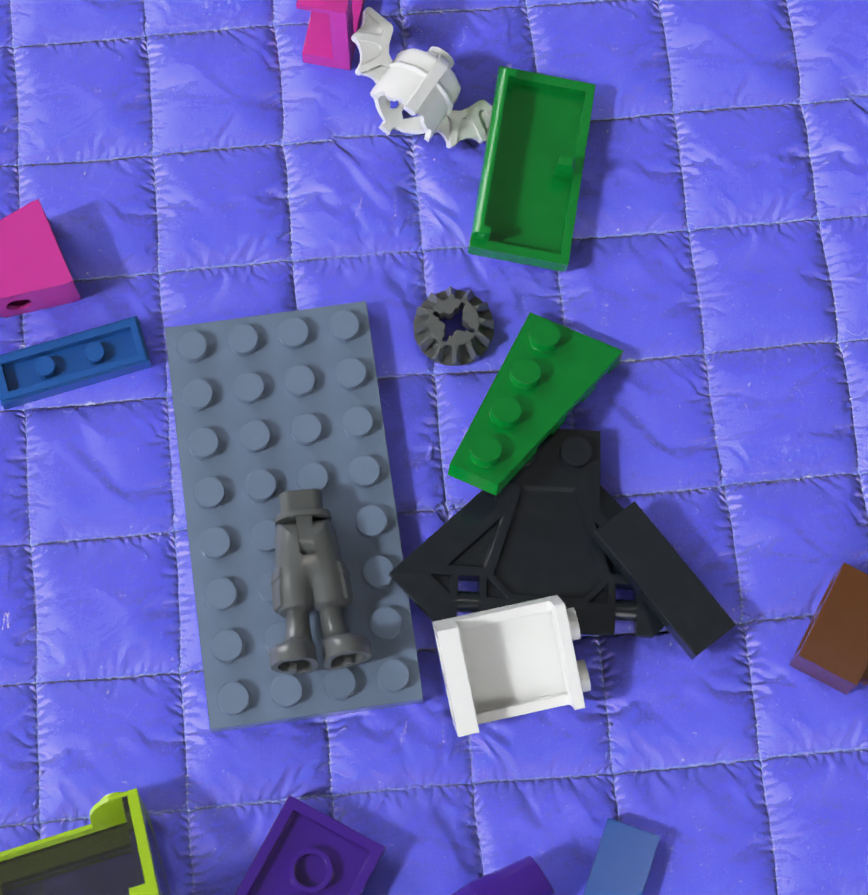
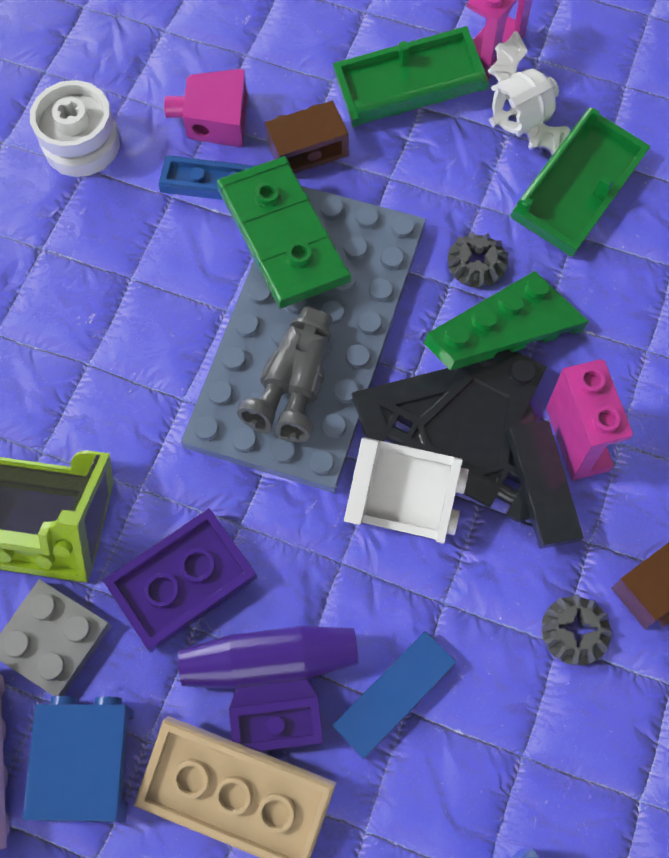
camera: 30 degrees right, 5 degrees down
none -> green container [217,156,351,309]
none -> reddish brown brick [265,100,349,174]
none -> green container [333,26,489,127]
none -> dark grey gear [541,595,613,666]
none -> dark pink panel [546,359,633,481]

